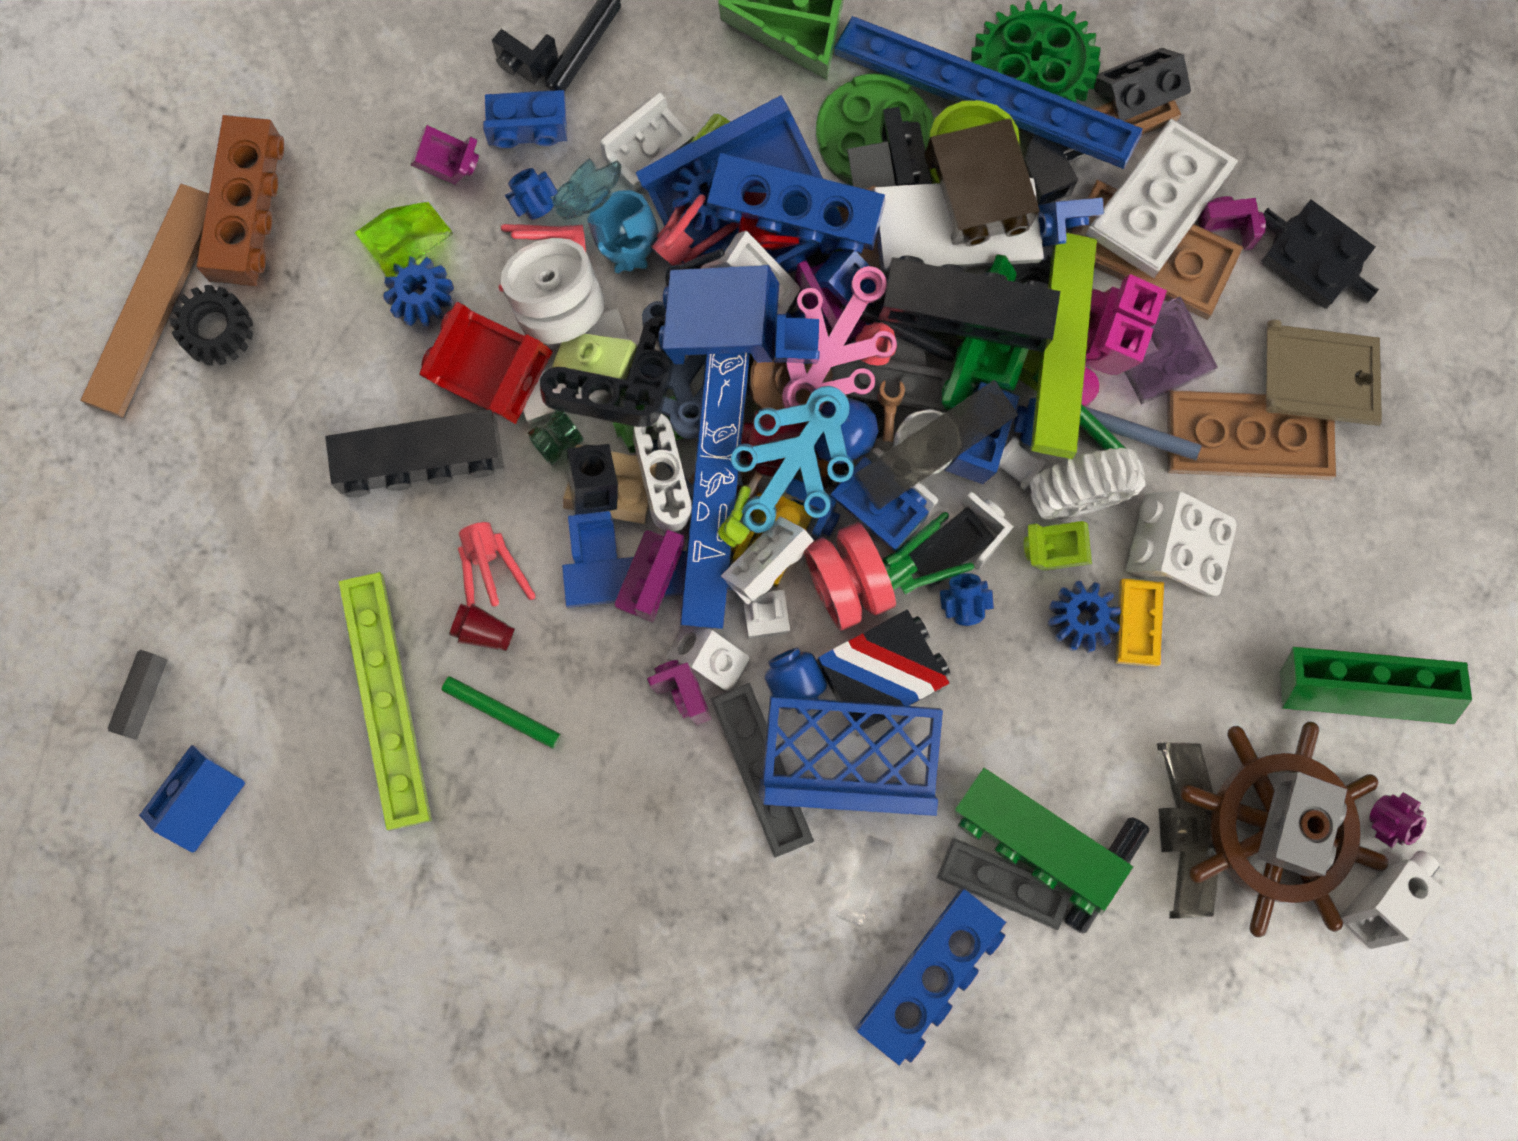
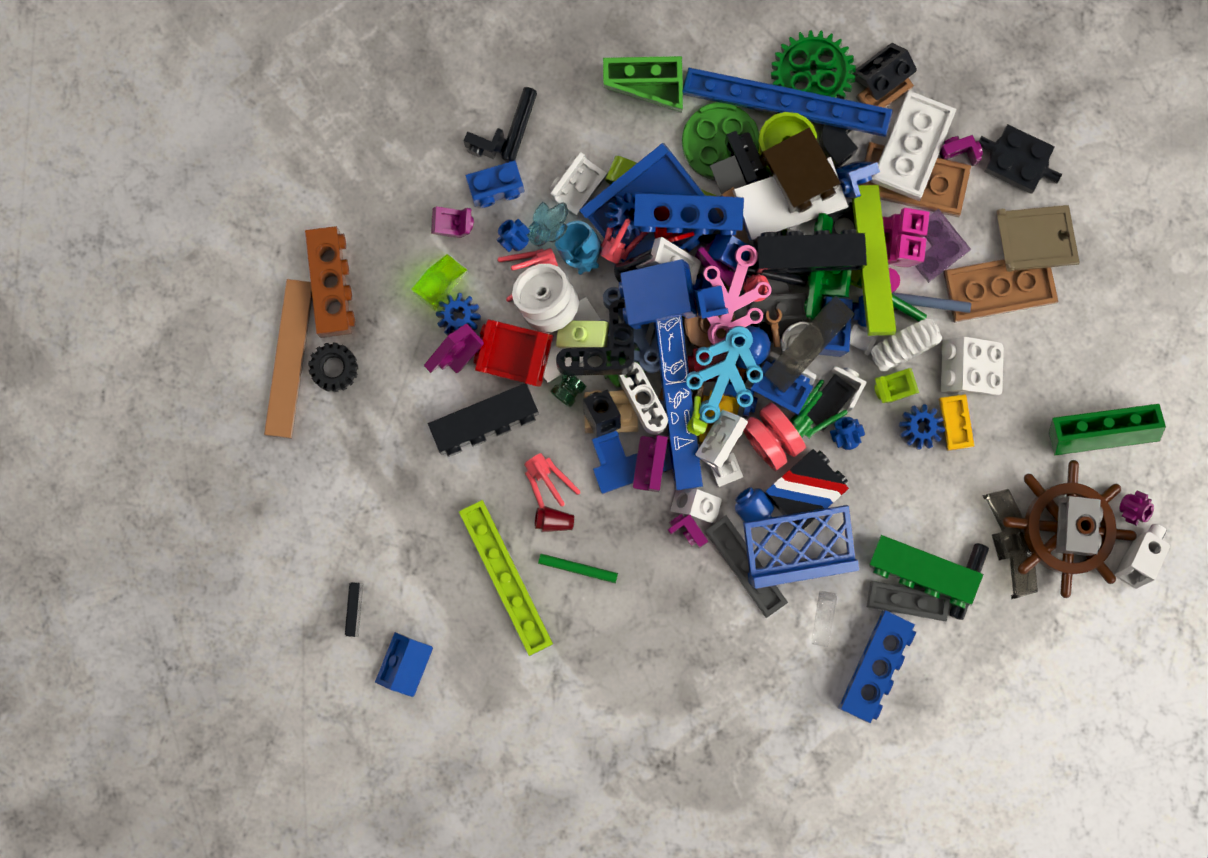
camera: 10 degrees left, 5 degrees up
none -> magenta bracket [424,324,484,373]

